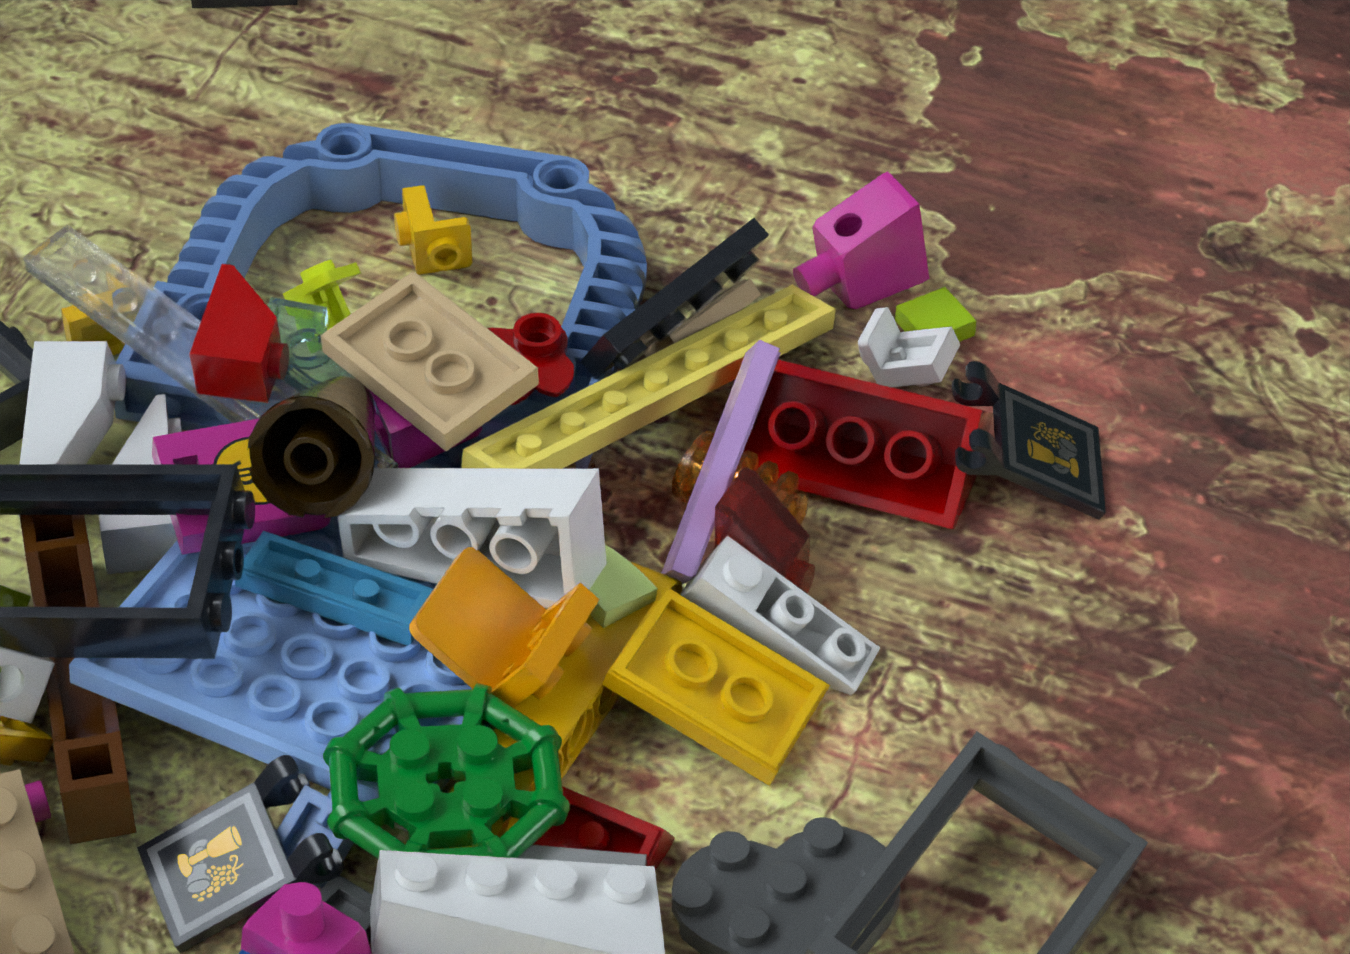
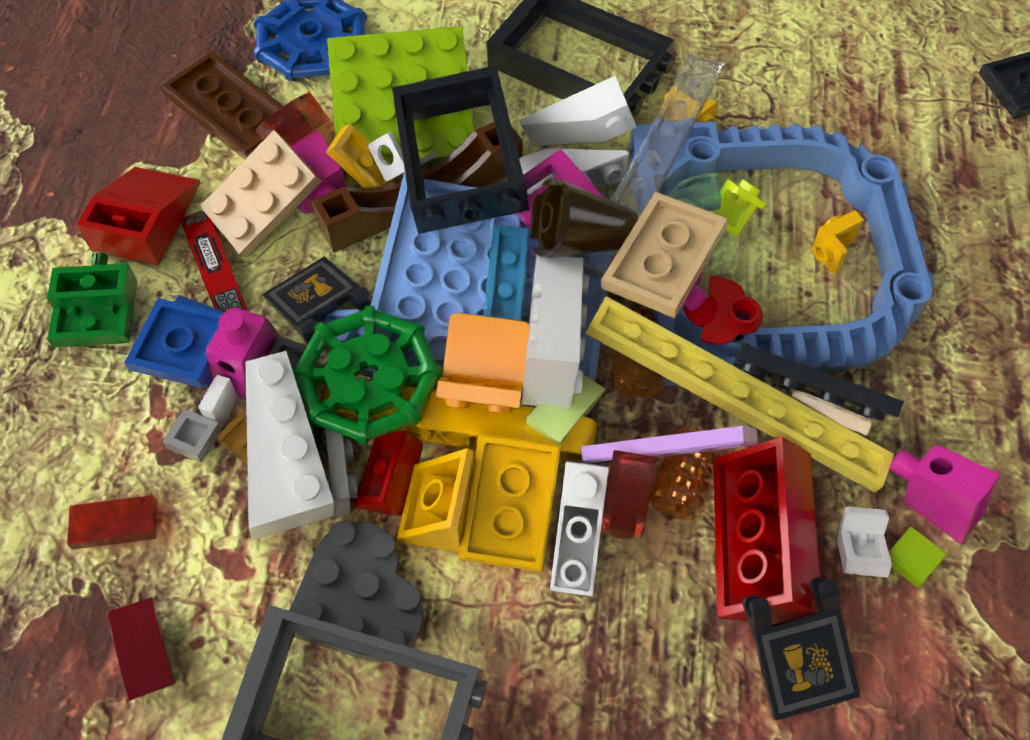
camera: 75 degrees right, 15 degrees up
red slope [189,264,289,403] -> none
none -> yellow slope [396,448,474,552]

